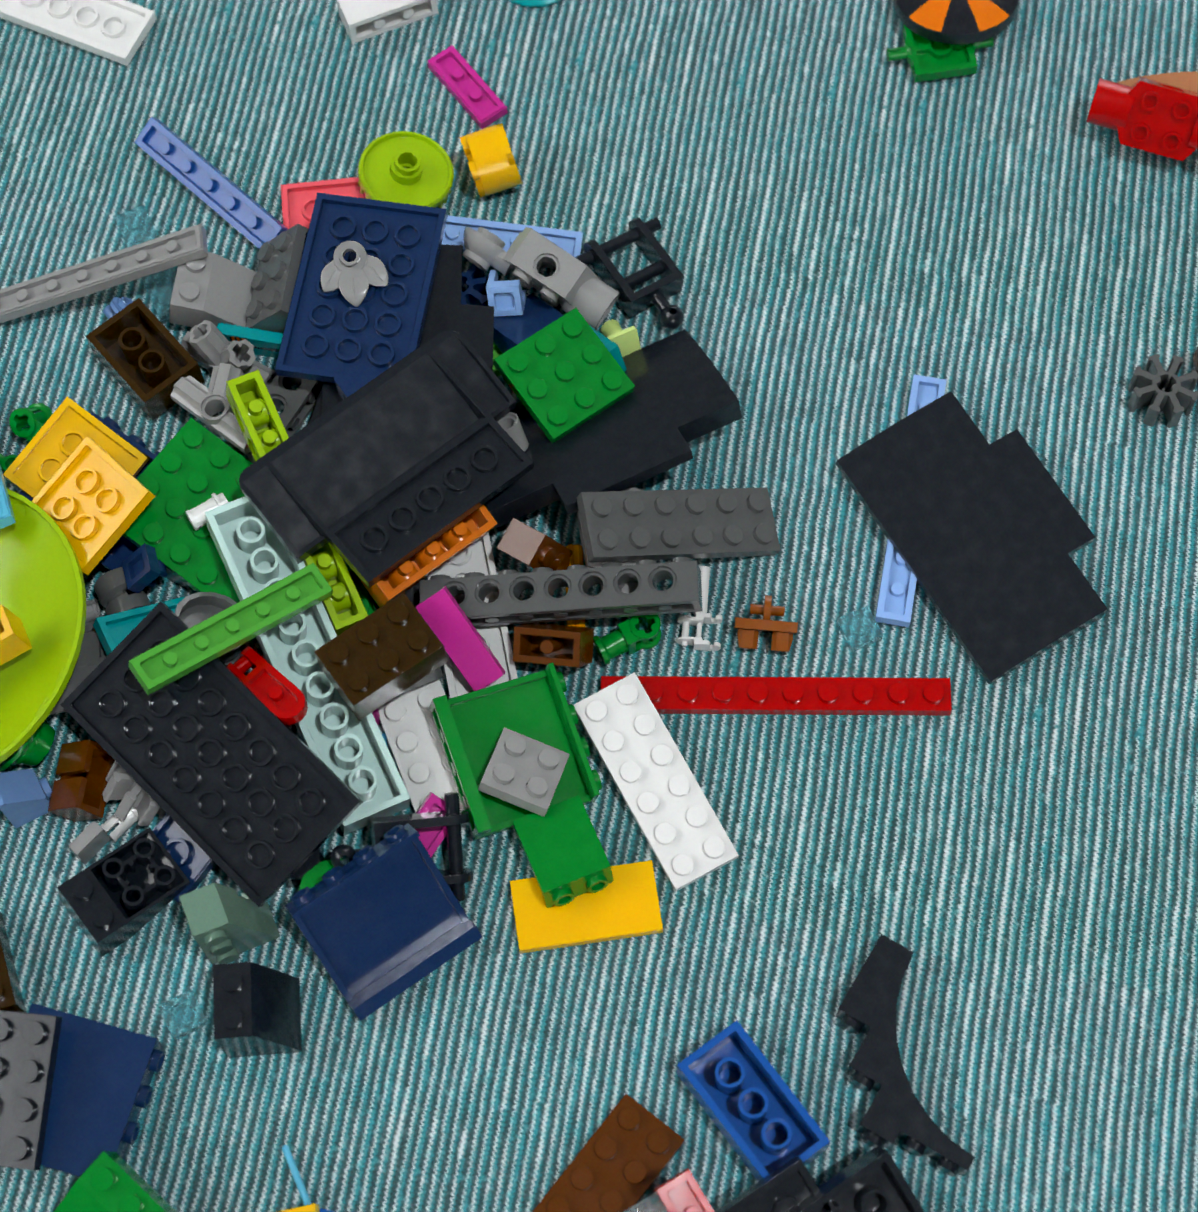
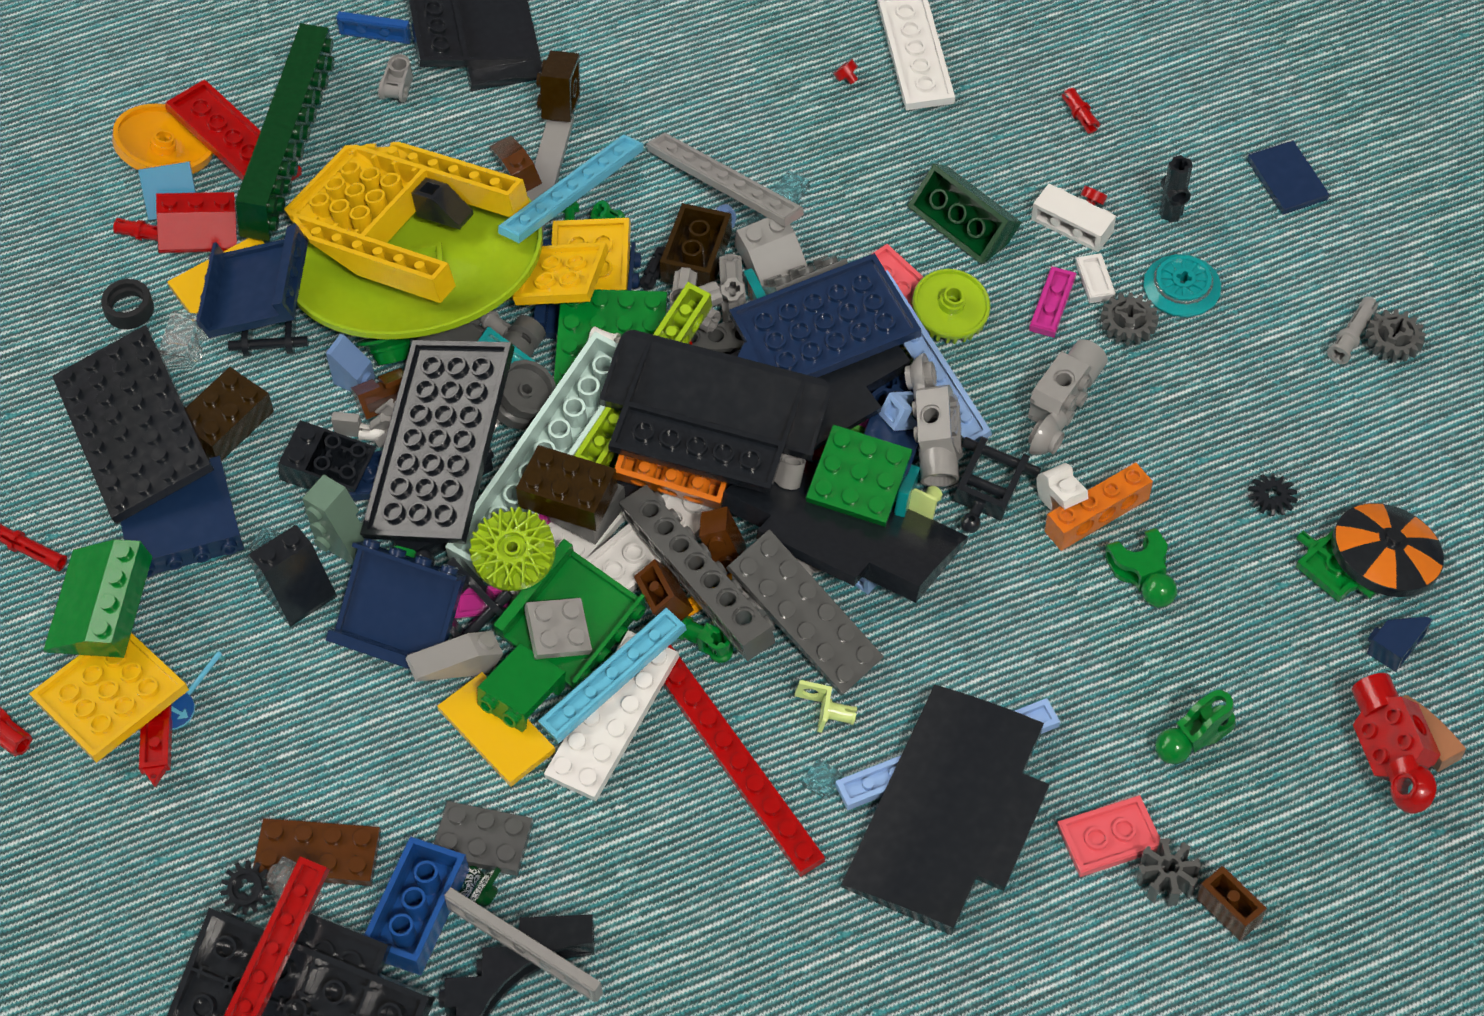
camera: 55 degrees right, 10 degrees down
dark blue tile [122,543,168,593] -> none
bright green plate [128,563,333,695] -> none
plate [134,116,288,249] -> none
red plate [227,646,308,725] -> none
light grey plate [321,240,388,307] -> none
dark pink tile [415,586,506,691] -> none
yellow brick [460,123,522,198] -> none
white piece [676,566,722,651] -> none
dark orange hips [734,595,798,652] -> none
none -> light grey slope [406,631,503,682]
none -> dark grey plate [434,801,533,876]
none -> light grey tile [444,888,603,1002]
none -> dark green animal [459,866,501,907]
none -> lime wheel [469,507,556,591]
none -> medium azure tile [538,608,687,743]
none -> black axle [639,246,665,291]
none -> yellowish green bracket [794,680,857,733]
none -> red tile [833,59,858,85]
none -> dark green slope [907,164,1022,264]
none -> light grey brick [1028,339,1108,455]
none -> white brick [1037,463,1088,511]
none -> orange brick [1044,462,1153,551]
none -> coral tile [1057,795,1160,877]
none -> white tile [1075,253,1116,303]
none -> dark grey gear [1100,292,1159,346]
none -> green piece [1105,528,1178,608]
none -> green piece [1155,690,1236,765]
none -> black gear [1248,473,1298,516]
none -> dark blue slope [1367,617,1432,672]

